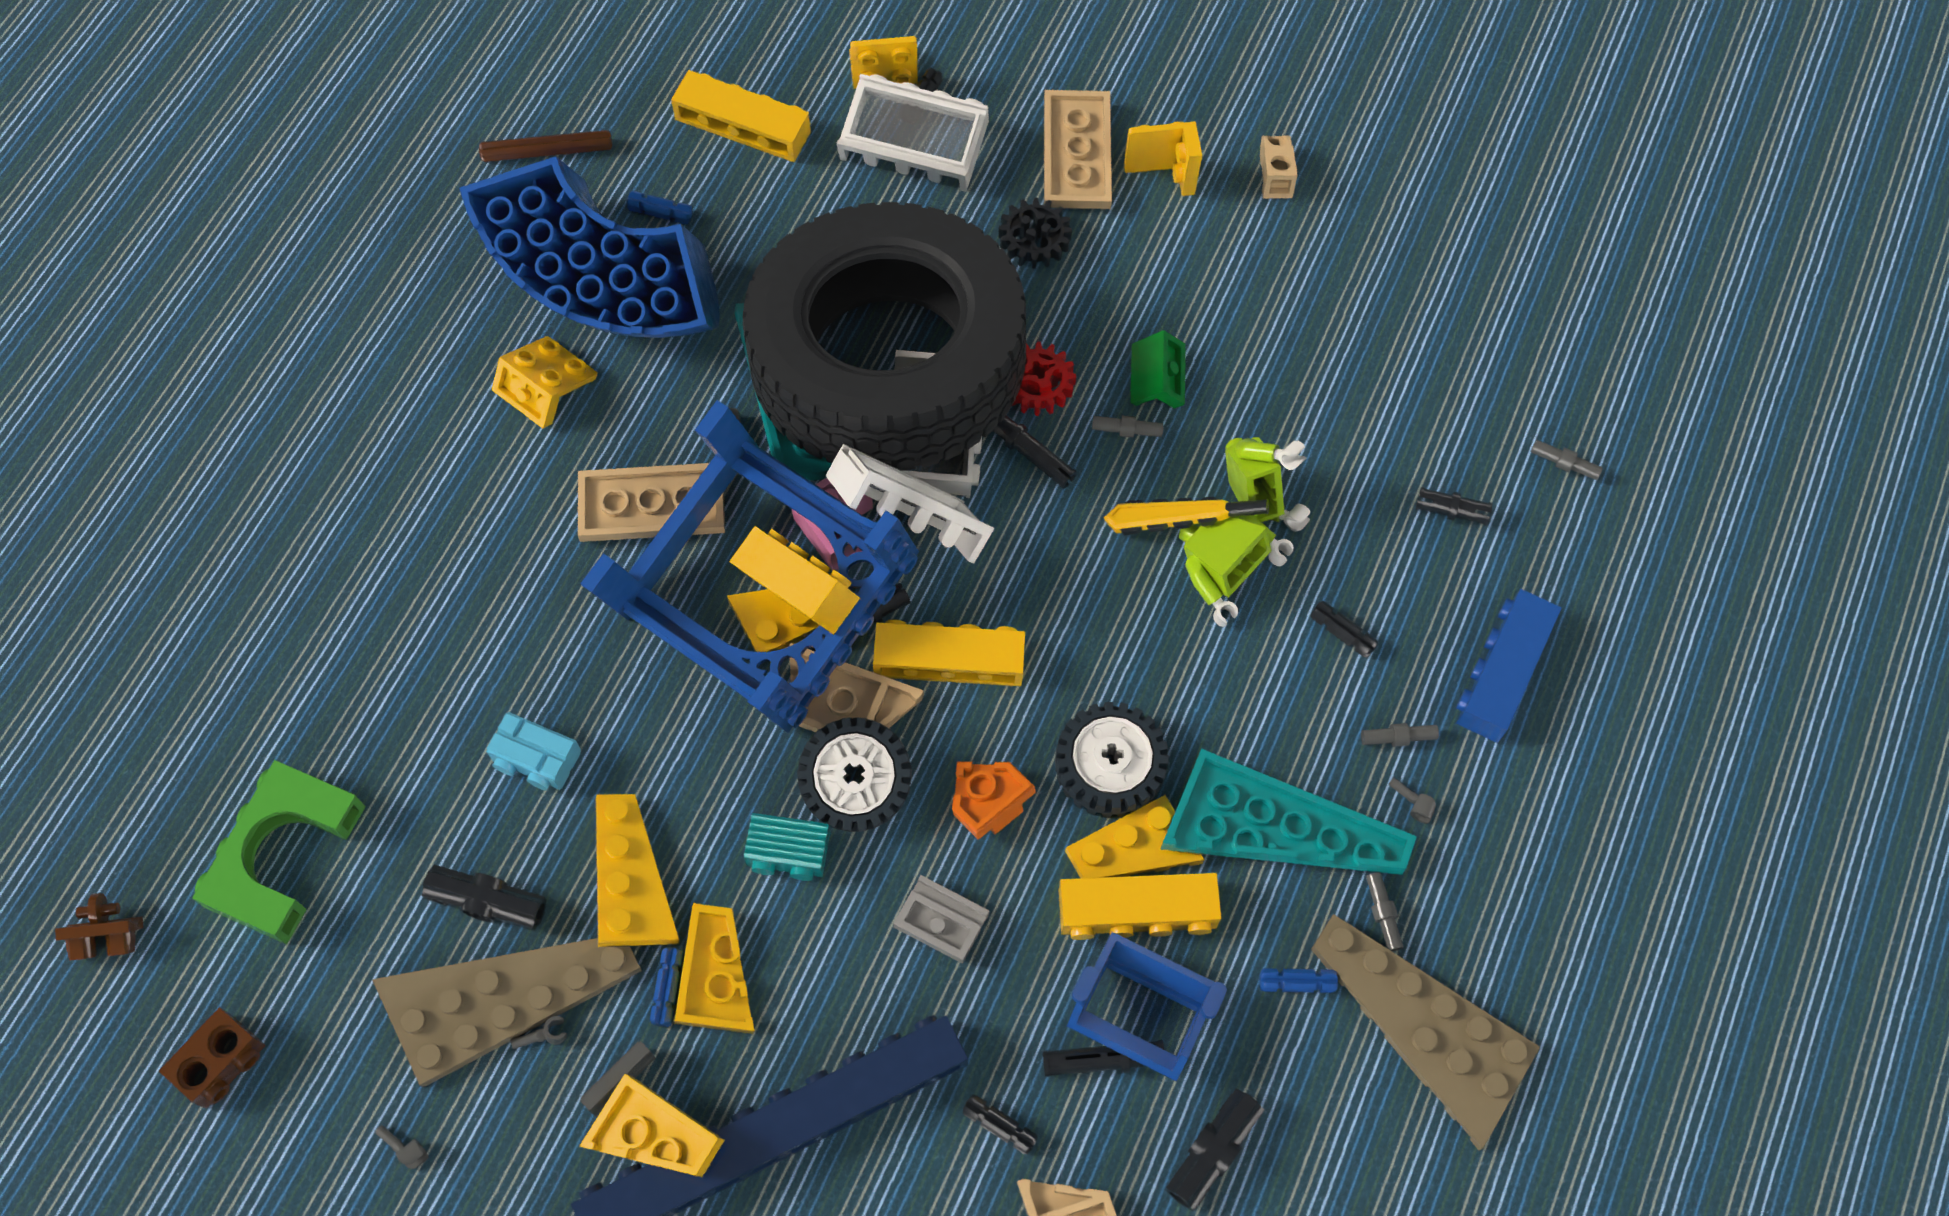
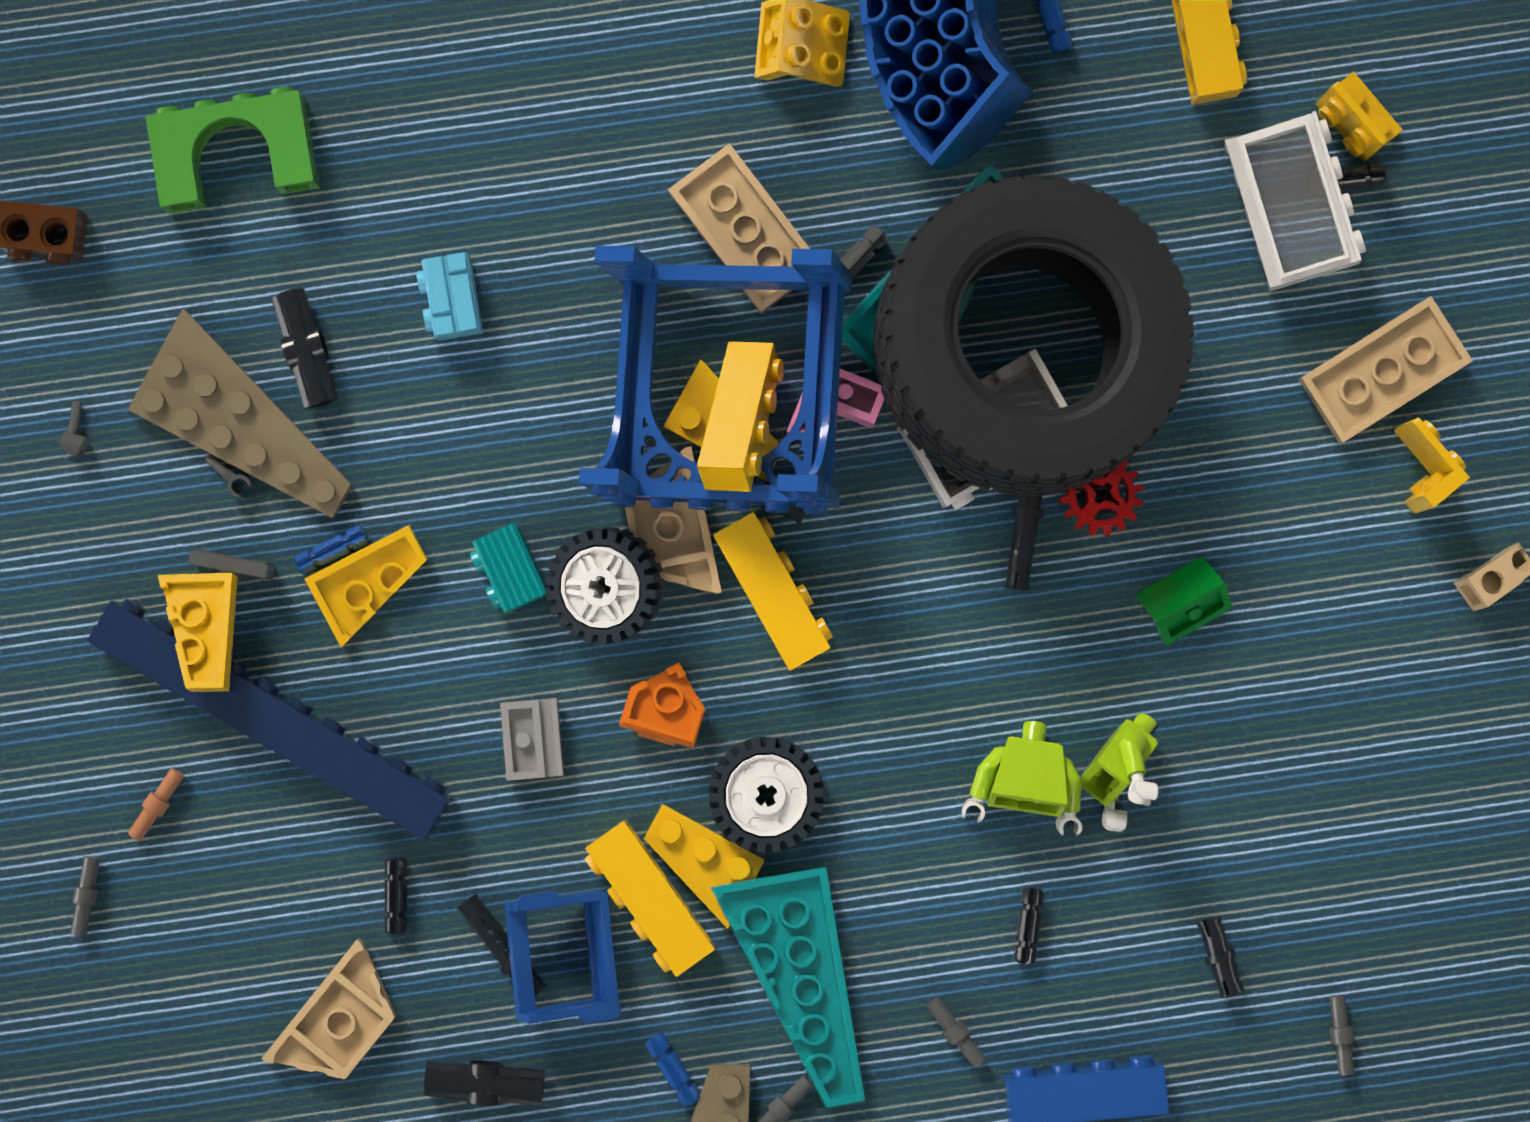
camera: 55 degrees right, 20 degrees up
reddish brown hips [55,893,144,961] -> none
yellow wing [596,794,679,947] -> none
white window [825,444,994,564] -> none
black gear [998,198,1072,269] -> none
dark grey bar [1092,415,1164,438] -> none
yellow sword [1104,497,1269,535] -> none
dark grey hand [1388,778,1436,824] -> none

